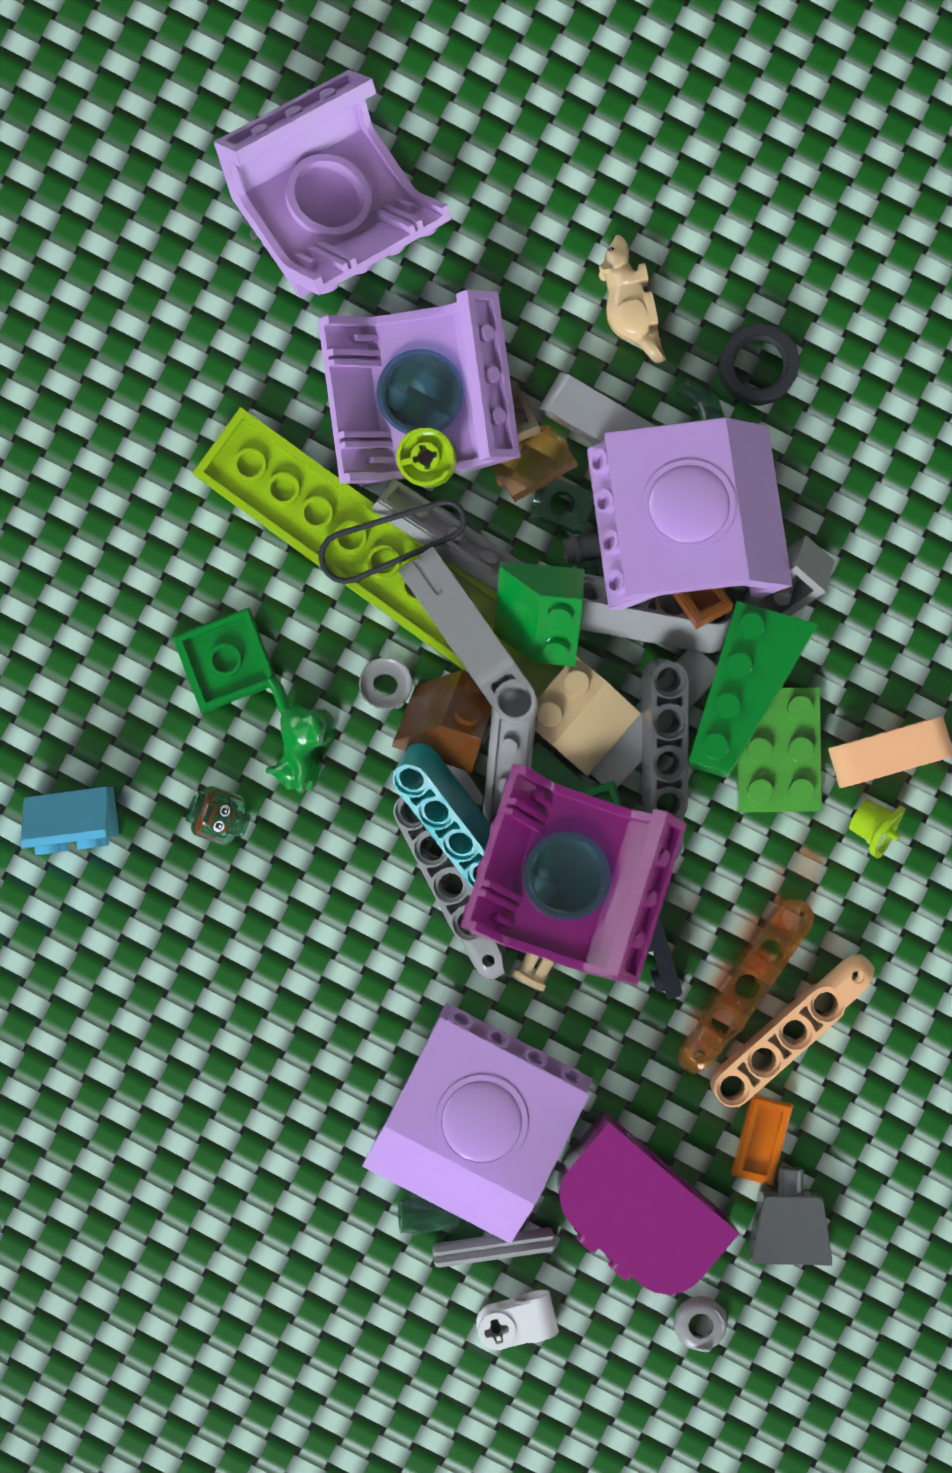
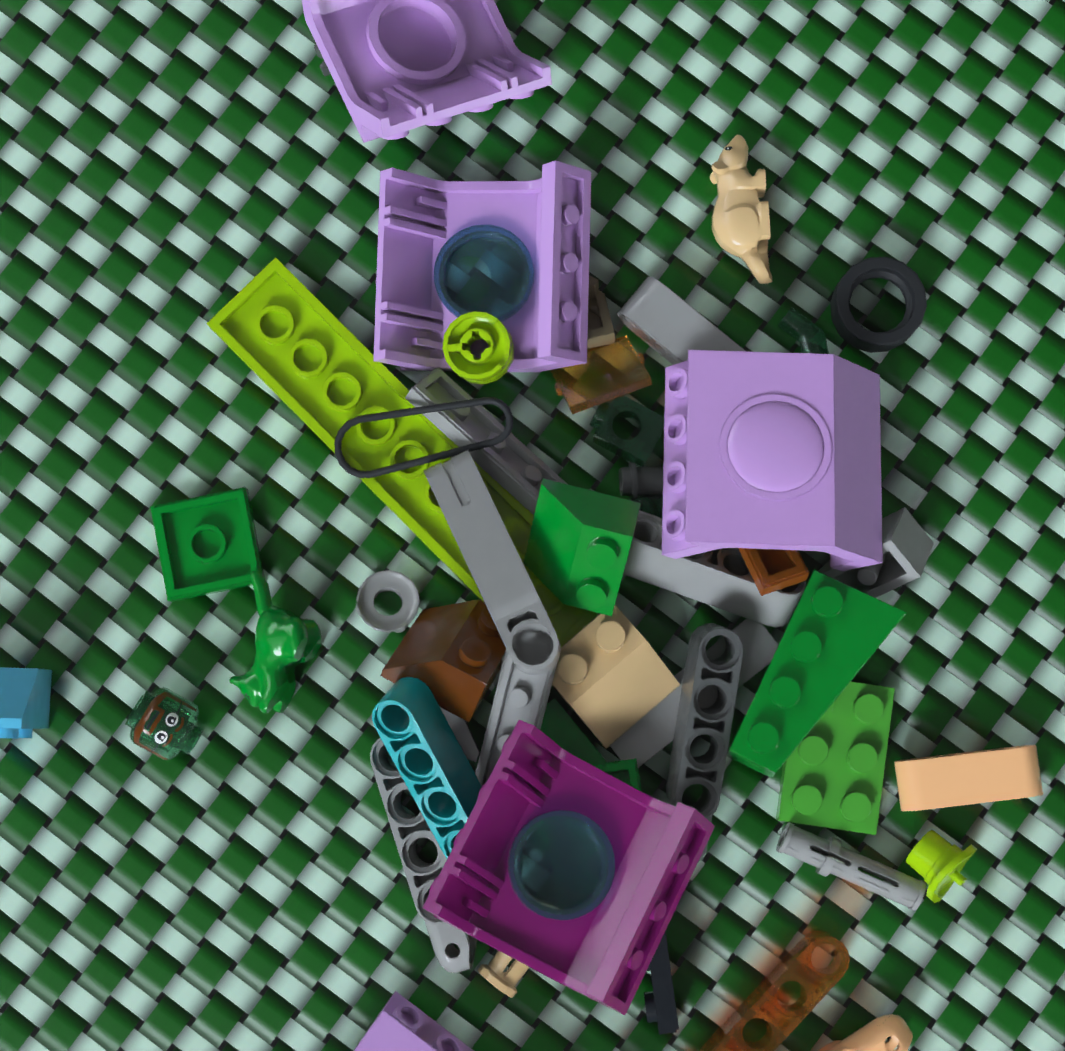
camera: 10 degrees right, 5 degrees down
none -> light grey pin [776,822,926,911]

